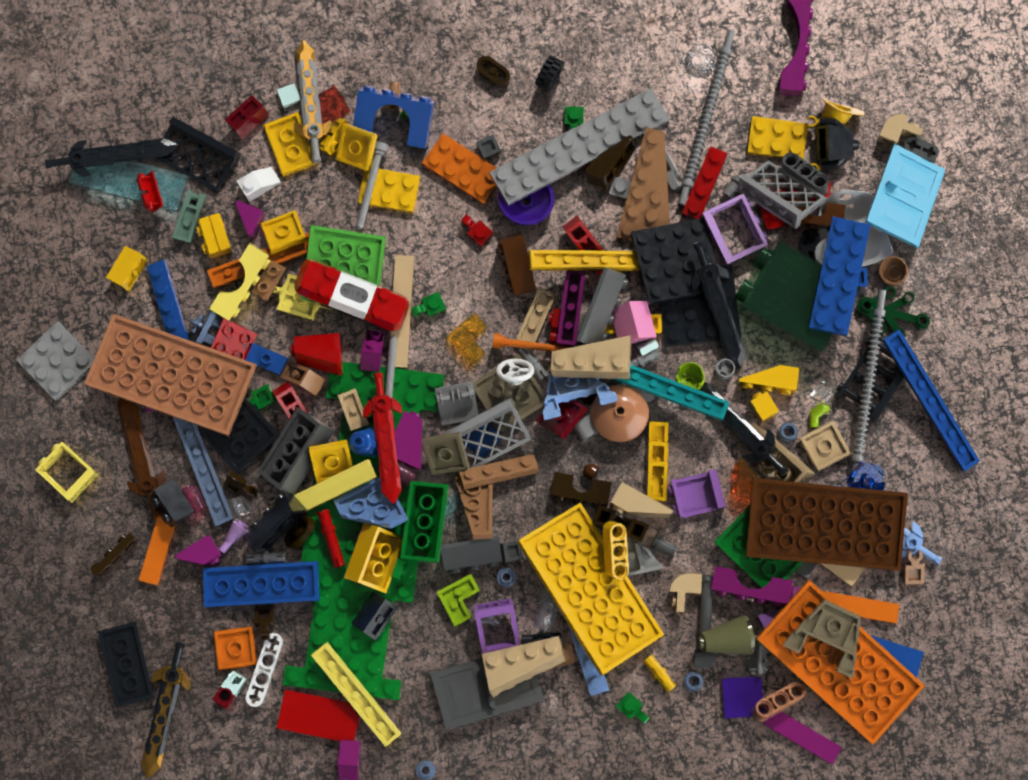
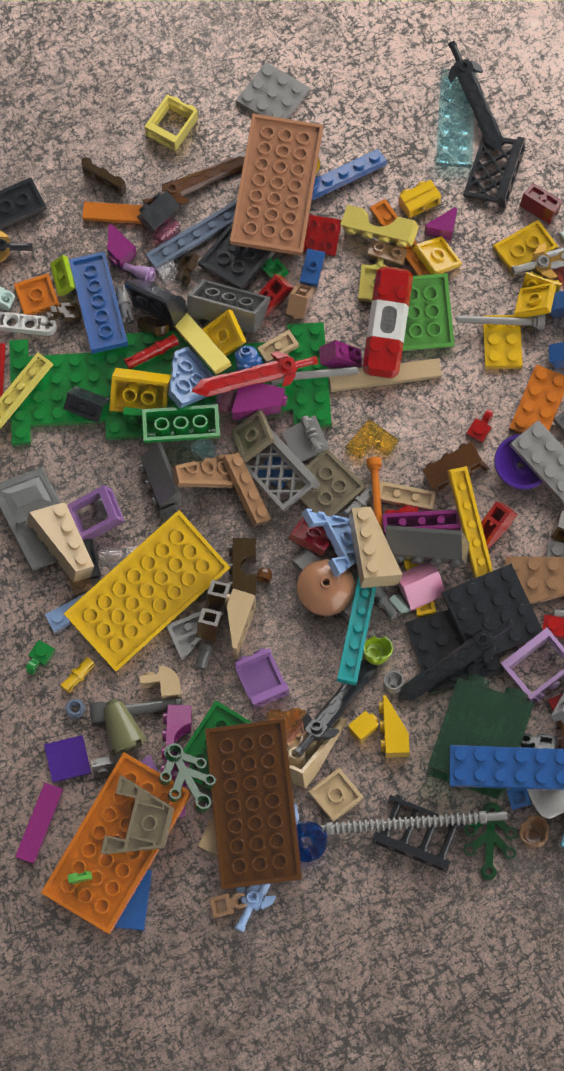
camera: 75 degrees right, 10 degrees down
yellow hinge [106,245,148,292] -> none
red hinge [136,171,163,213] -> none
sand green plate [172,190,207,244] -> none
sand blue hips [189,311,222,346] -> none
white slope [237,167,281,202] -> none
red slope [290,333,343,375] -> none
green plate [411,292,446,318] -> none
lime plate [437,574,480,627] -> none
white piece [496,359,534,385] -> none
sand blue plate [497,568,516,587] -> none
yellow beam [603,521,629,580] -> none
yellow slope [647,421,669,501] -> none
nougat beam [751,682,806,722] -> none
sand blue plate [778,423,798,442] -> none
lime arm [809,402,830,429] -> none
clear plate [810,381,837,406] -> none
orange tile [822,591,900,624] -> none
blue plate [882,329,980,471] -> none
none -> lime plate [50,255,76,297]
none -> bright green tile [67,871,93,885]
none -> plant [158,743,216,812]

